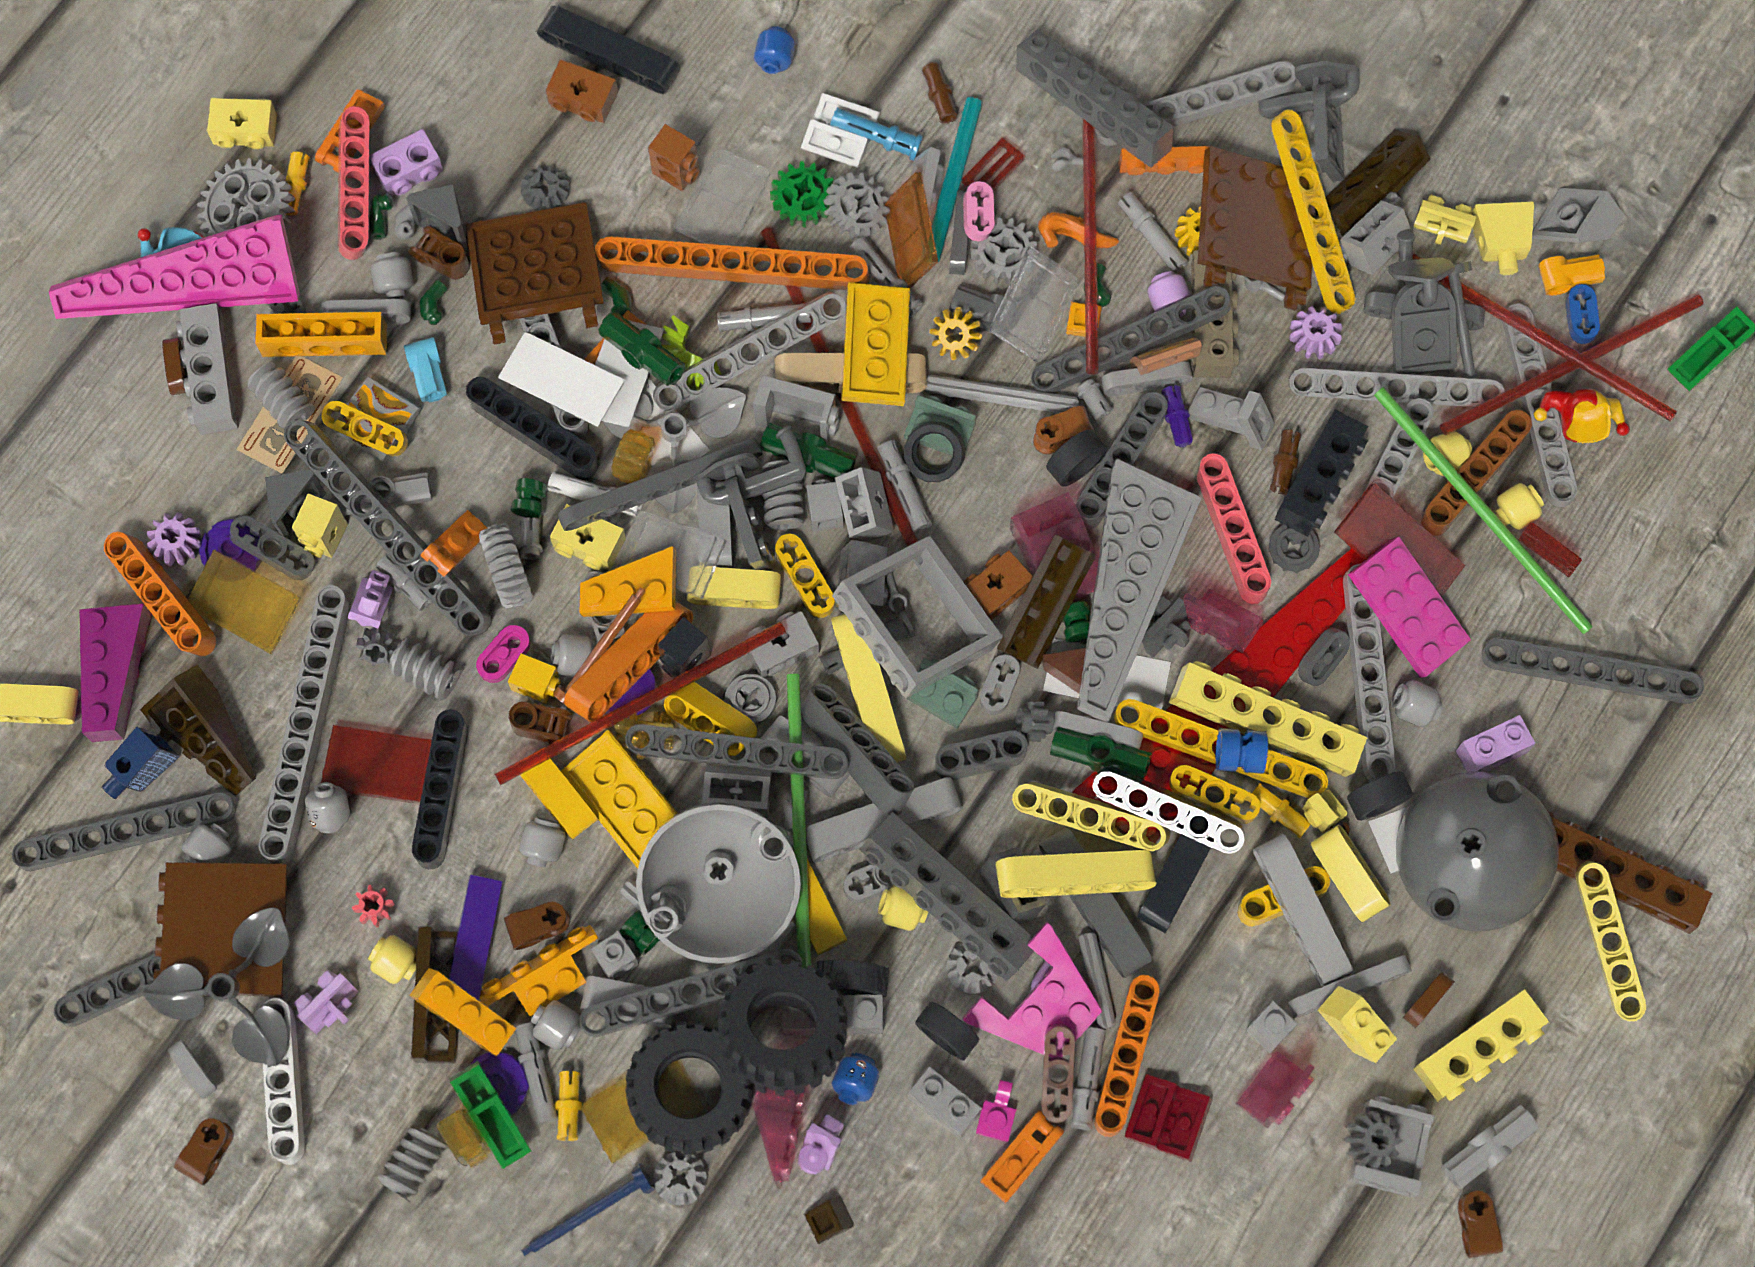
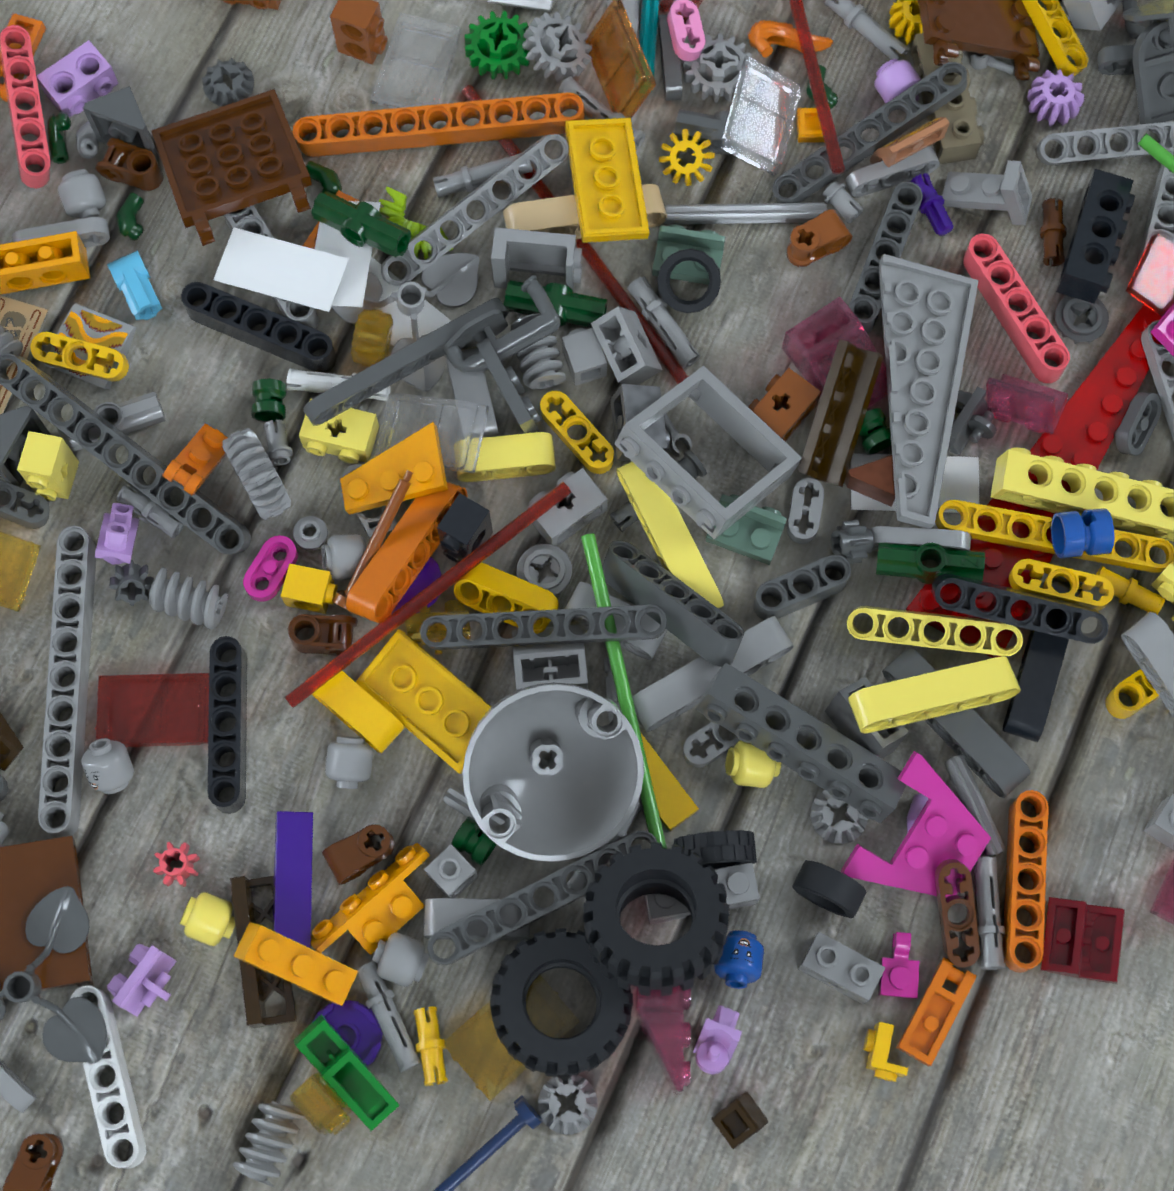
camera: 10 degrees left, 0 degrees up
black tyre [1046,430,1107,487] -> none
none -> light grey plate [293,516,328,550]
none -> yellow bracket [863,1022,909,1082]

